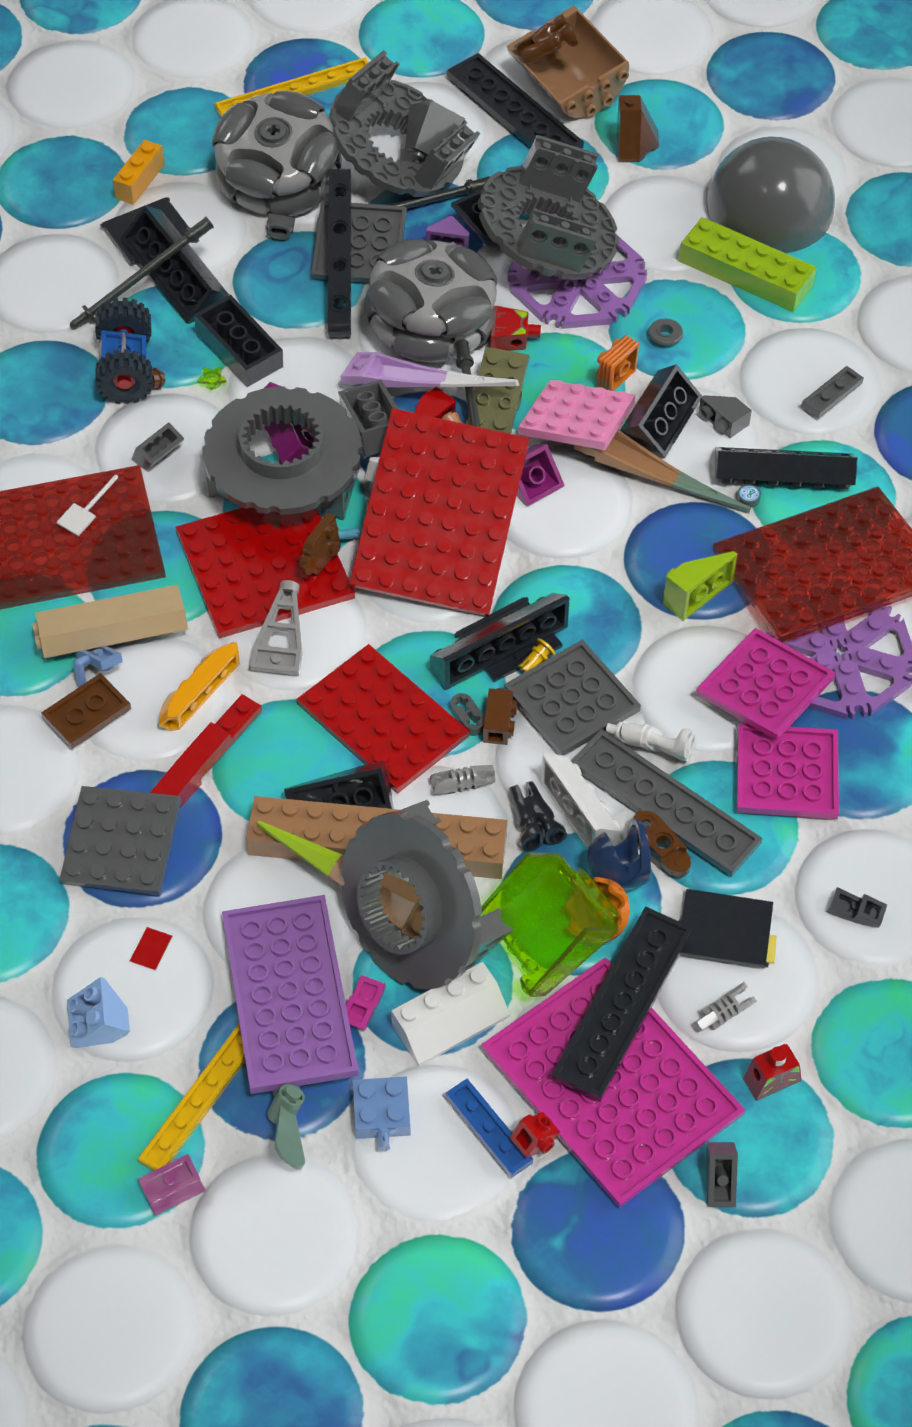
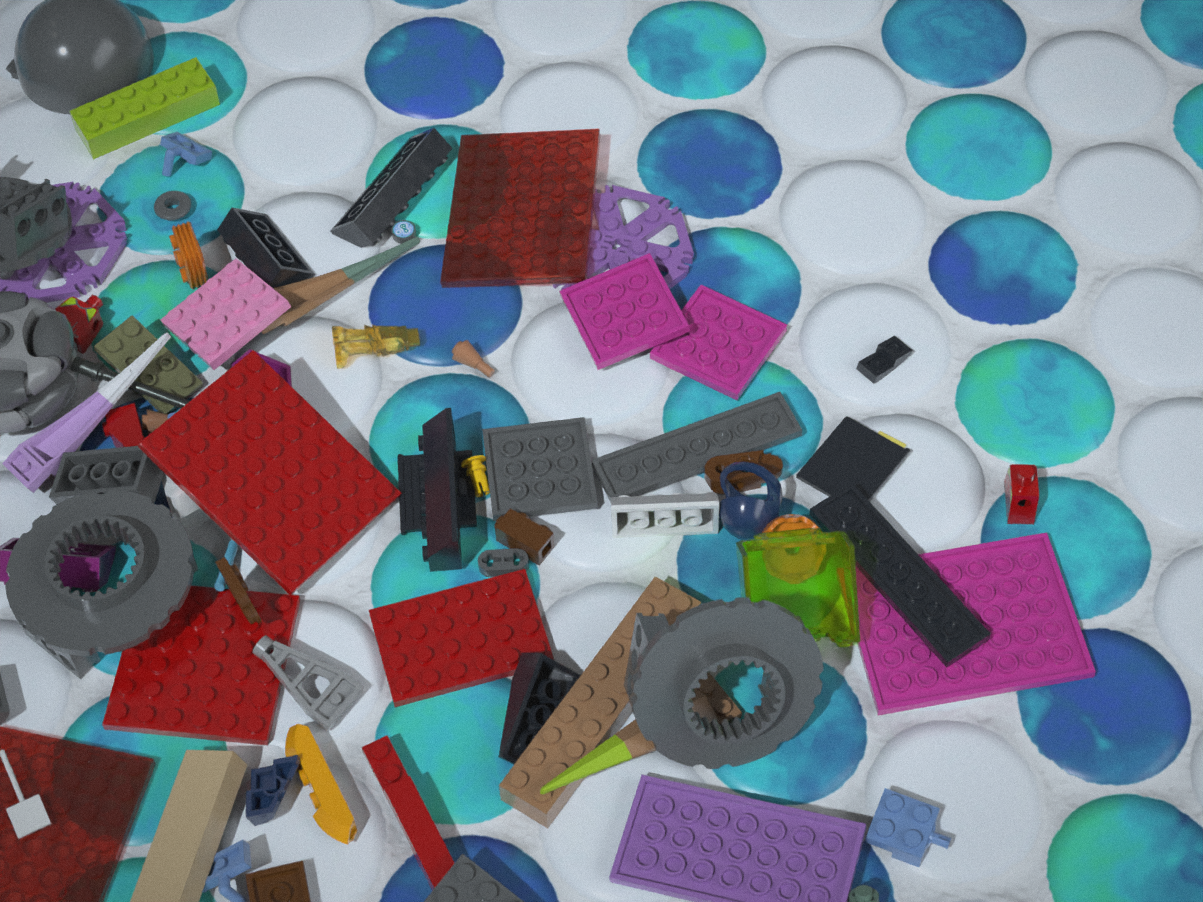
camera: 60 degrees left, 0 degrees up
dark pink slope [346,975,387,1031] -> none
white slope [391,962,510,1066] -> none
light grey hinge [429,765,495,794] -> none
blue plate [445,1078,533,1179] -> none
black piece [509,781,567,852] -> none
red brick [510,1112,560,1158] -> none
white piece [606,722,695,762] -> none
lime slope [663,551,737,621] -> none
light grey hinge [693,982,757,1032] -> none
dark grey slope [699,395,752,438] -> none
dark grey slope [706,1142,738,1207] -> none
dark grey plate [802,366,864,419] -> none
none -> medium blue plate [160,132,212,176]
none -> dark blue slope [246,755,300,826]
none -> clear yellow piece [332,324,420,369]
none -> nougat cone [452,340,495,378]

